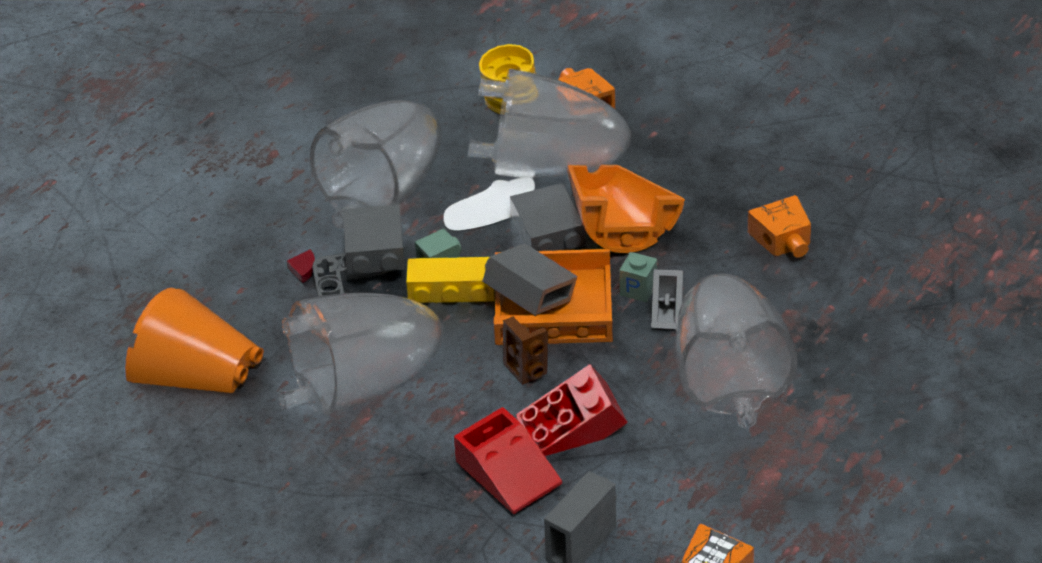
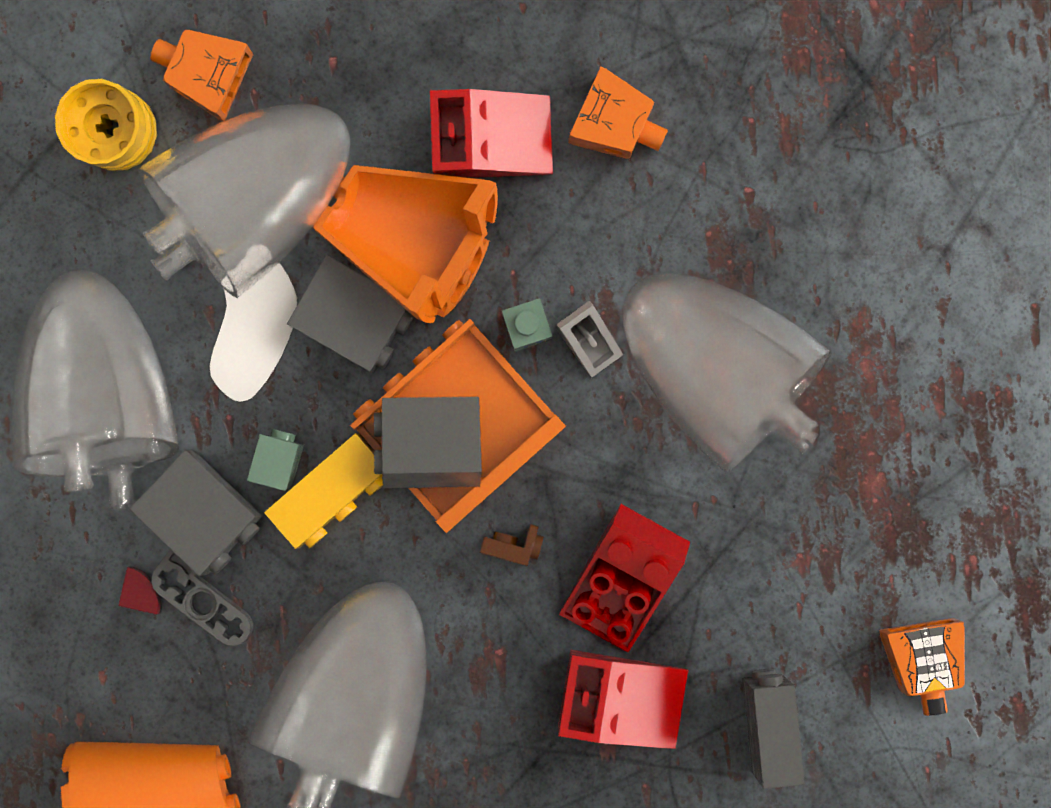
camera: 45 degrees left, 45 degrees up
none -> slope [430,89,553,178]

